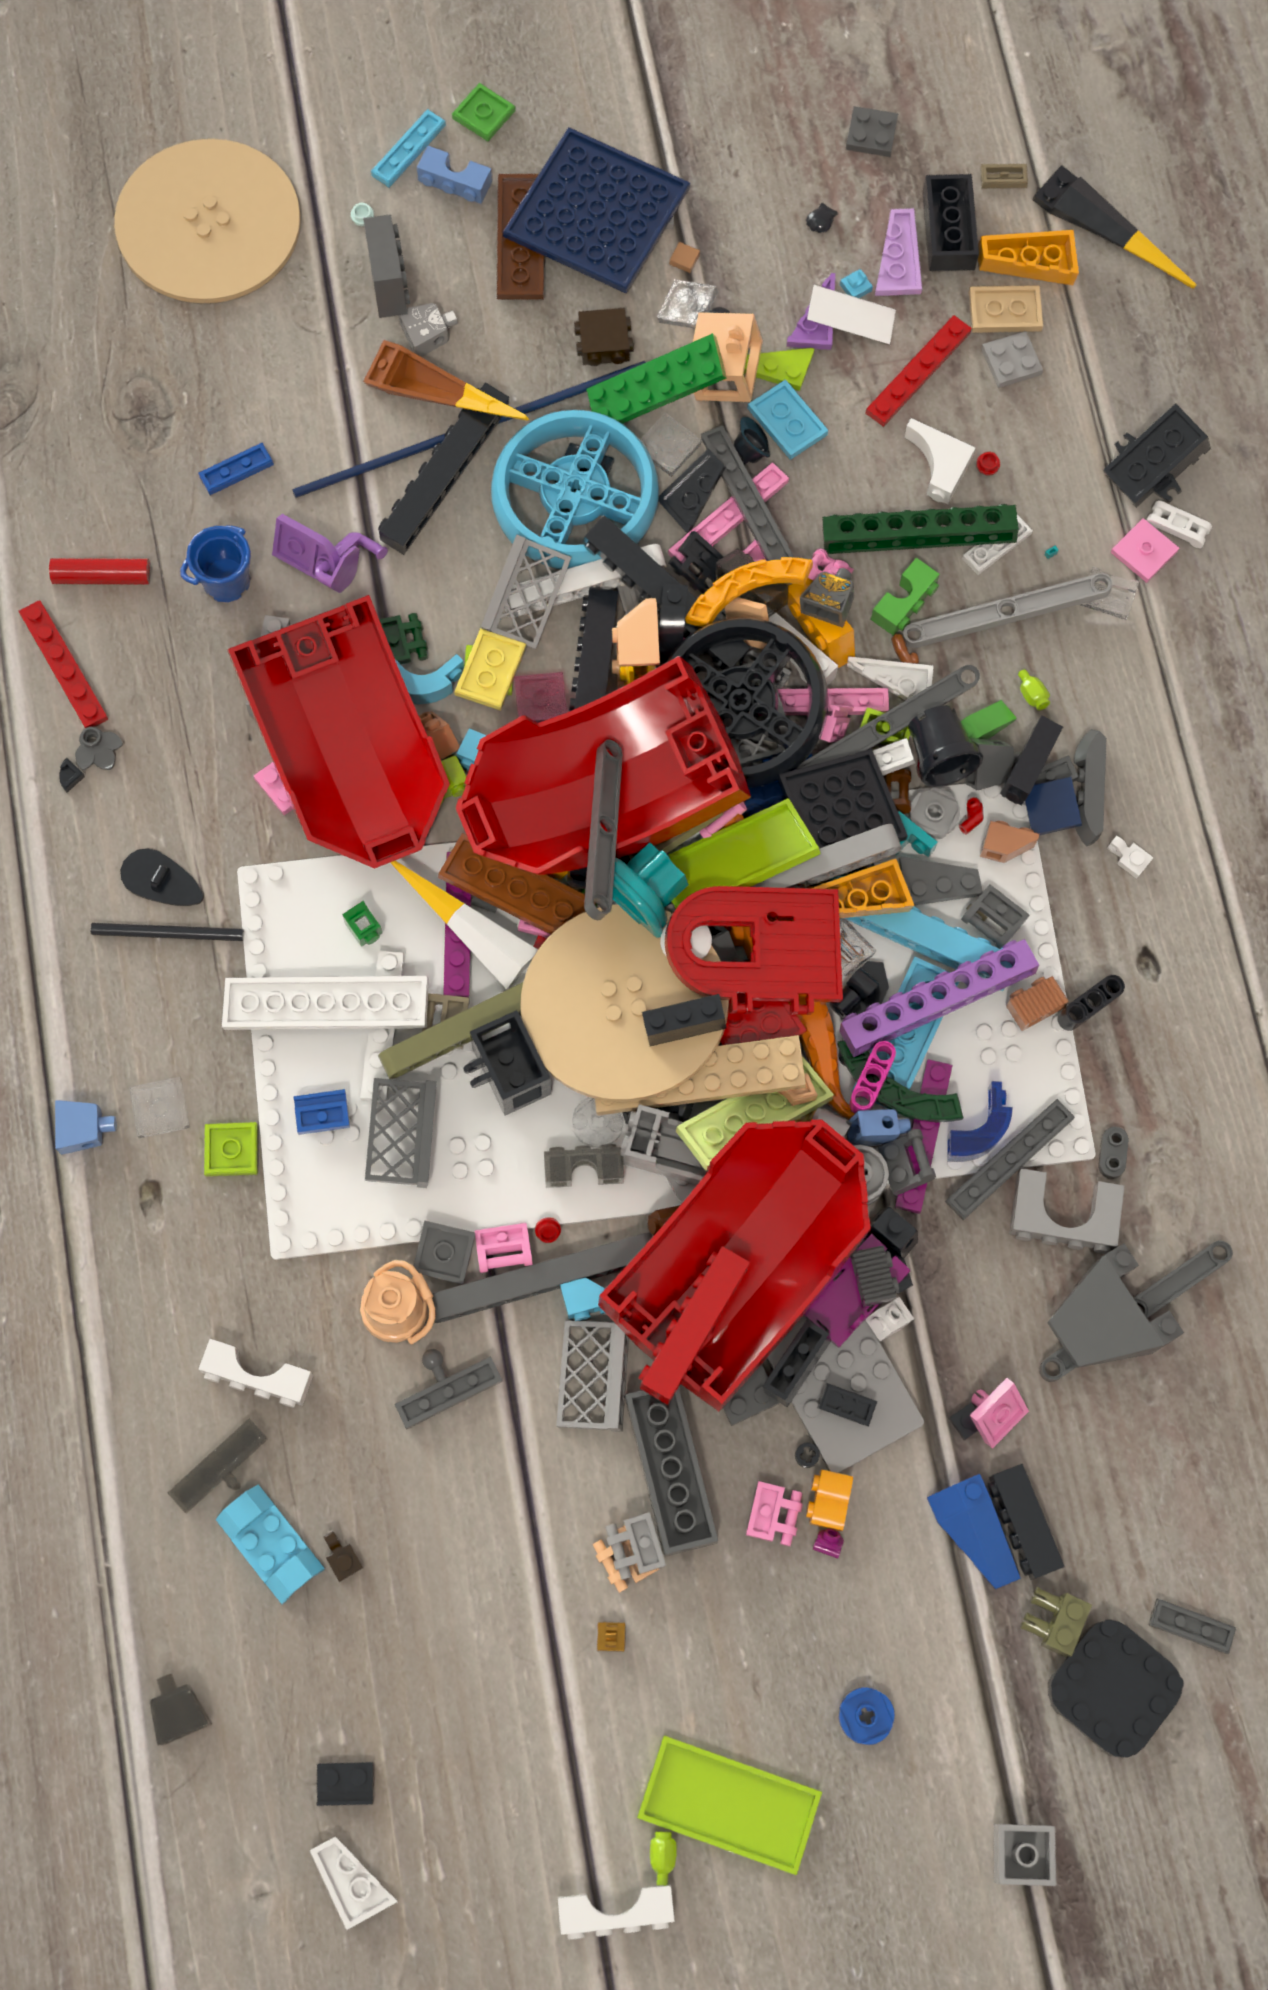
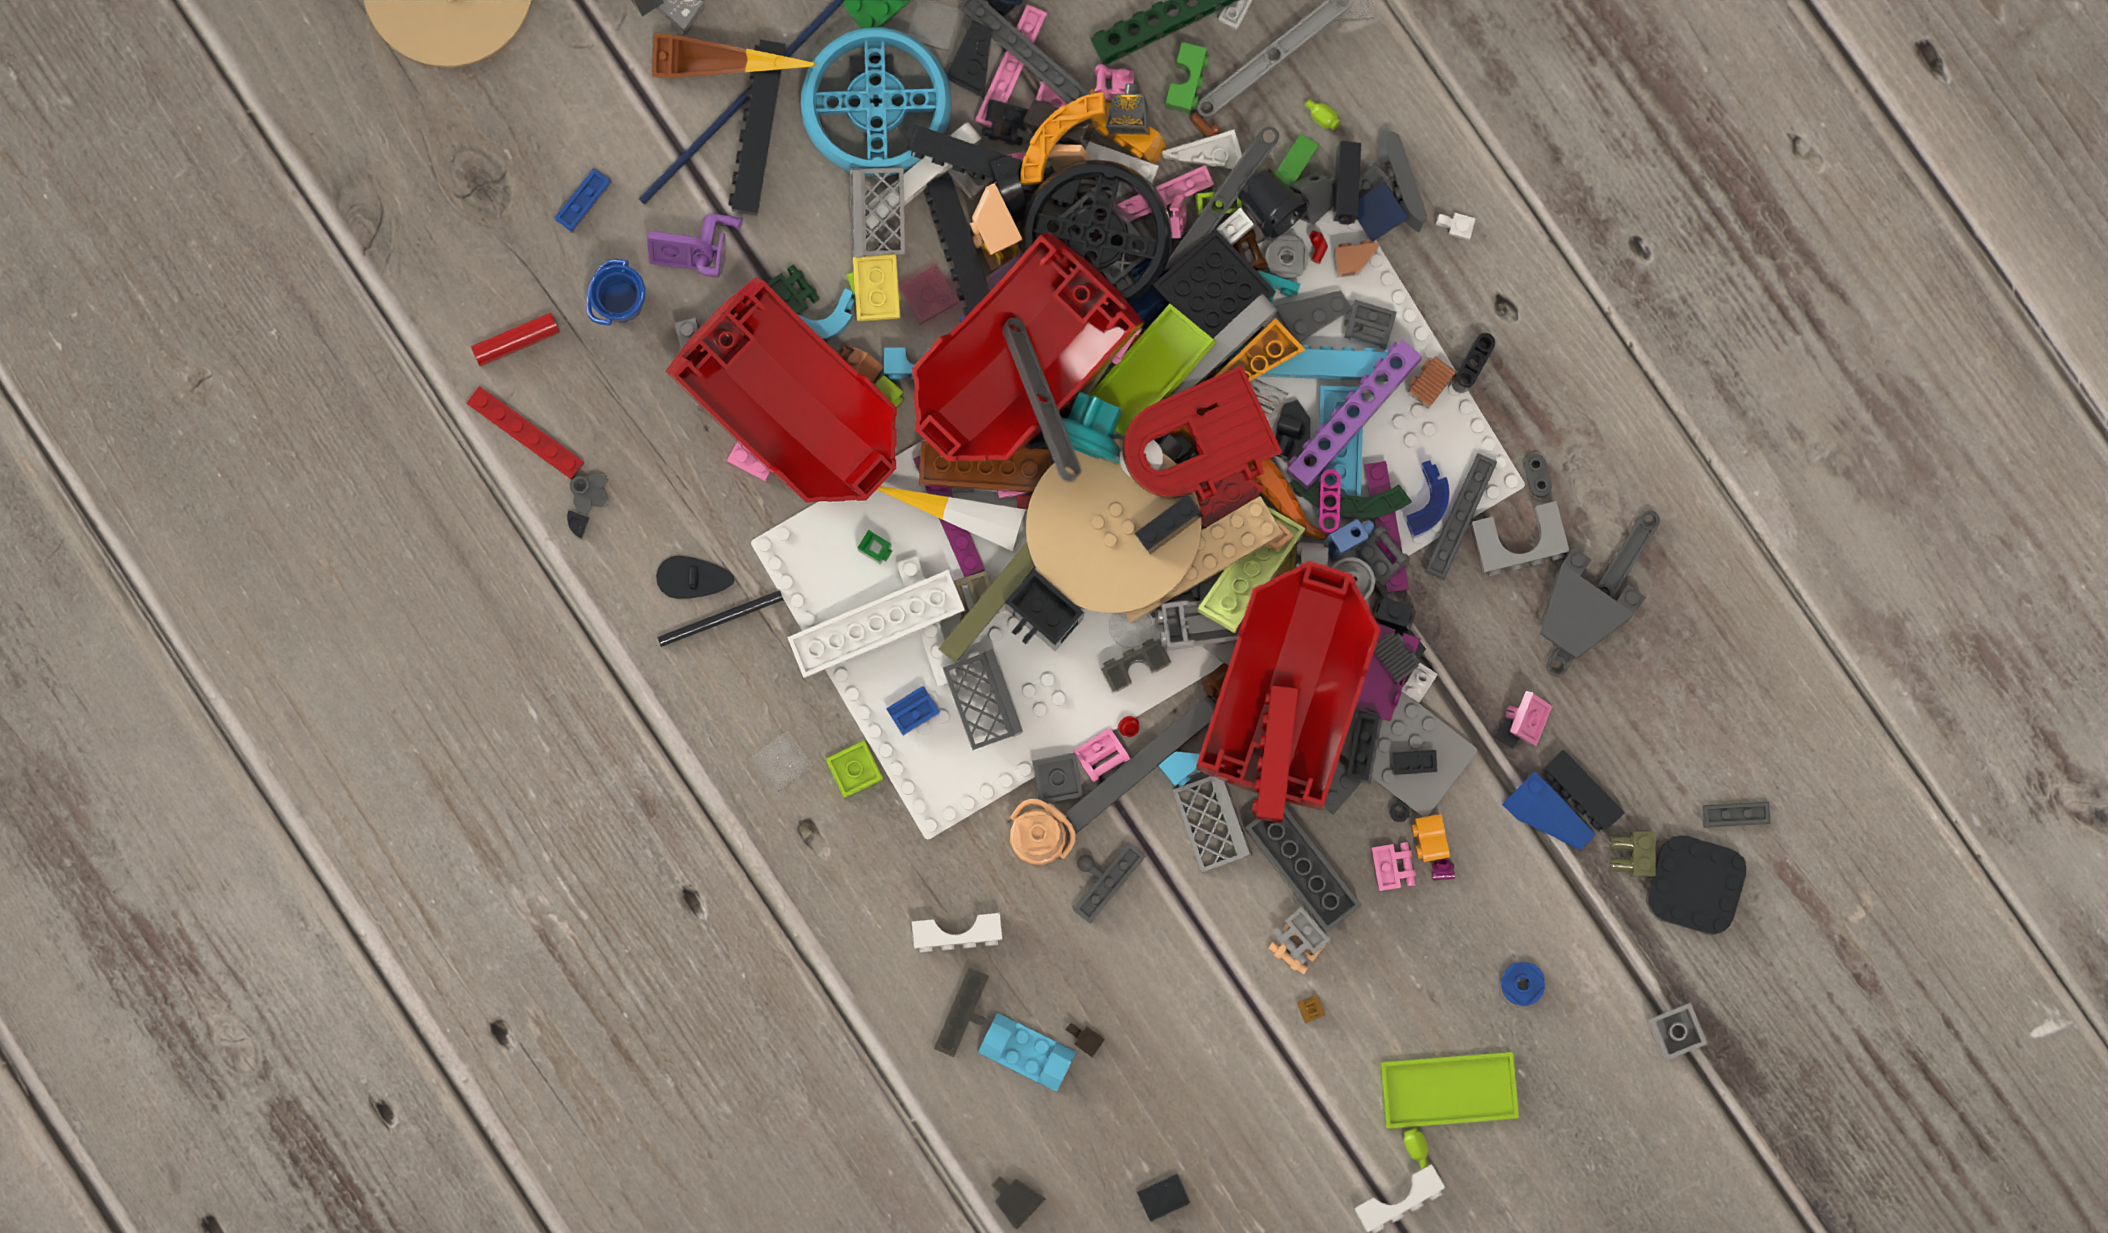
camera: 20 degrees left, 10 degrees up
medium blue torso [55,1100,117,1155] -> none

